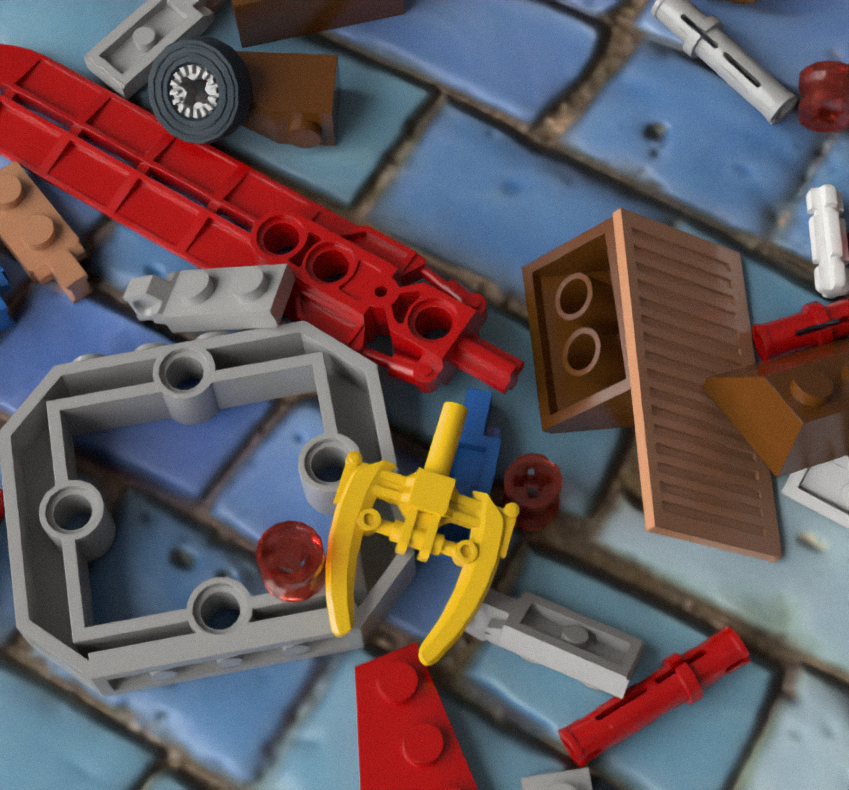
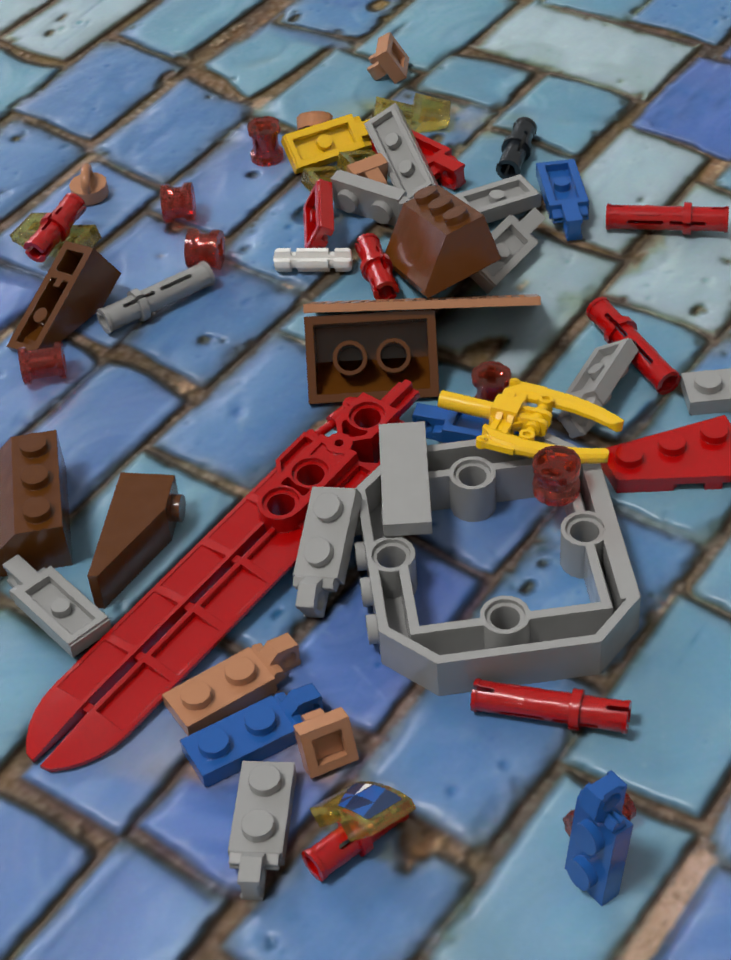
camera: 85 degrees left, 20 degrees down
black bush [148,36,252,144] -> none
none -> light grey tile [379,421,432,537]

